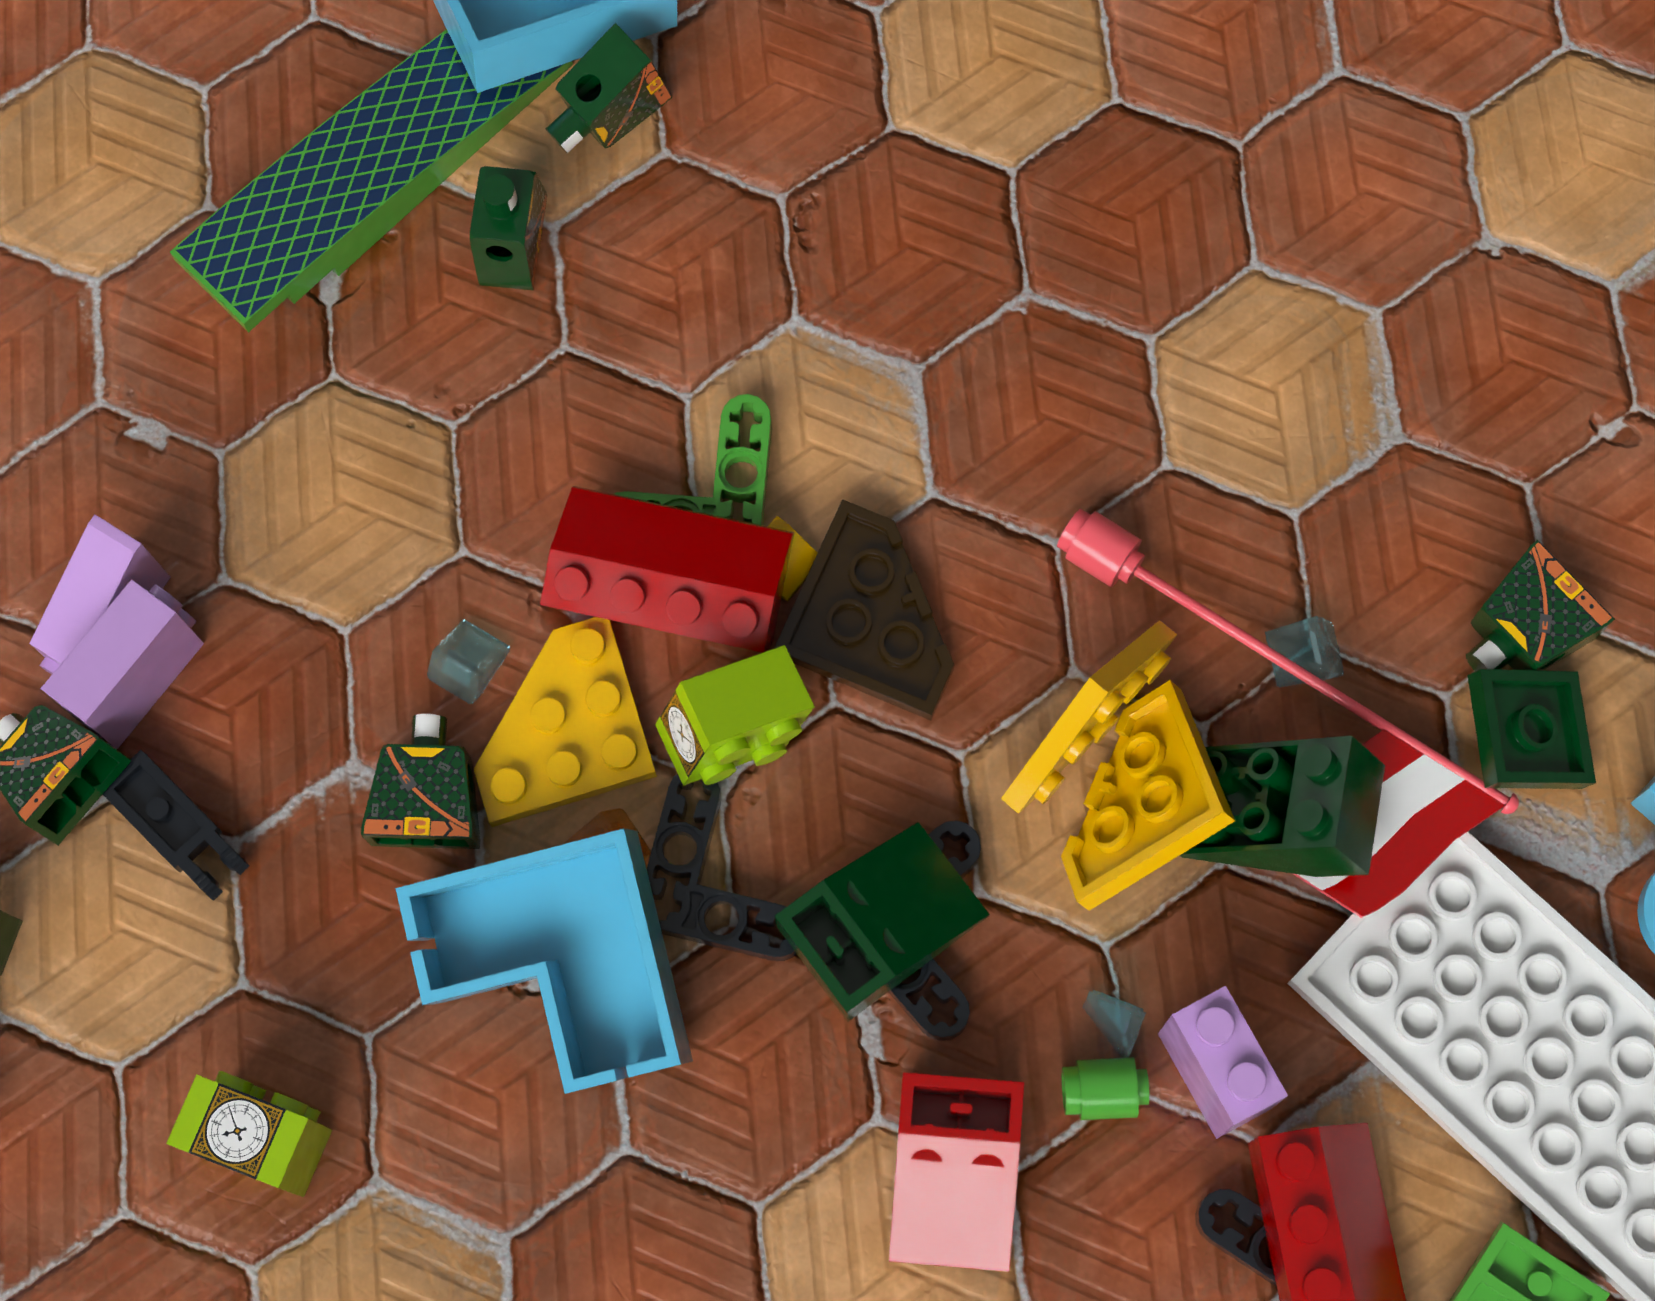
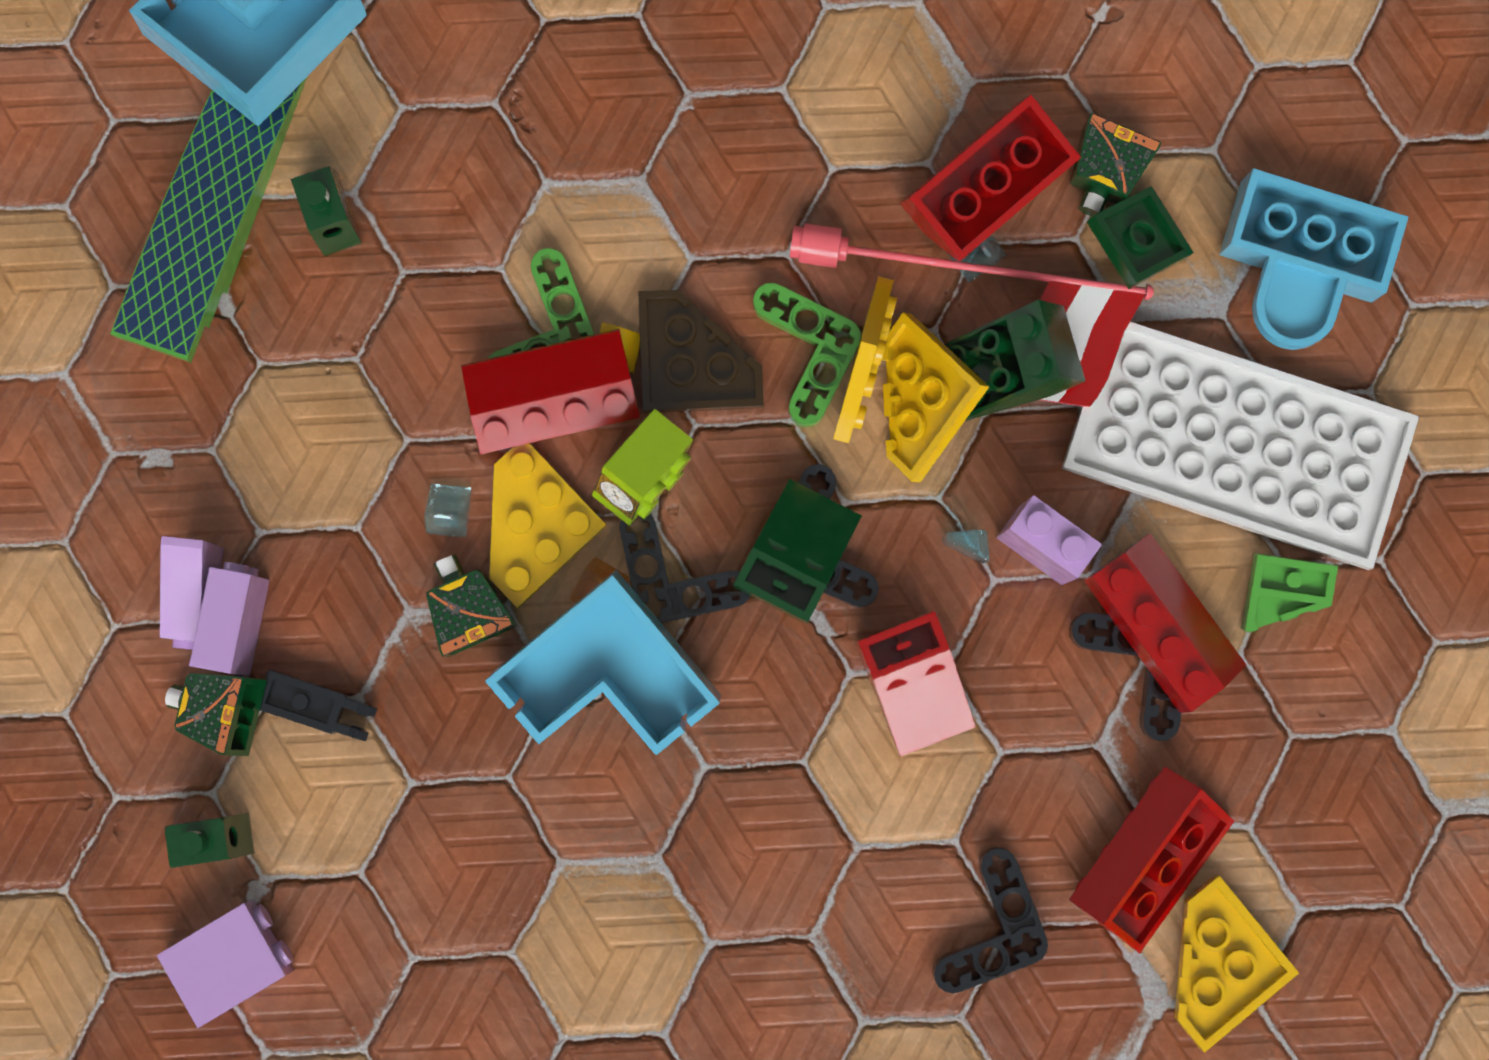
camera: 35 degrees left, 10 degrees up
brick [166,1070,332,1197] -> none
dark green torso [545,23,672,153] -> none
bright green brick [1061,1057,1149,1121] -> none
none -> bright green beam [753,283,861,428]
none -> red slope [899,95,1081,262]

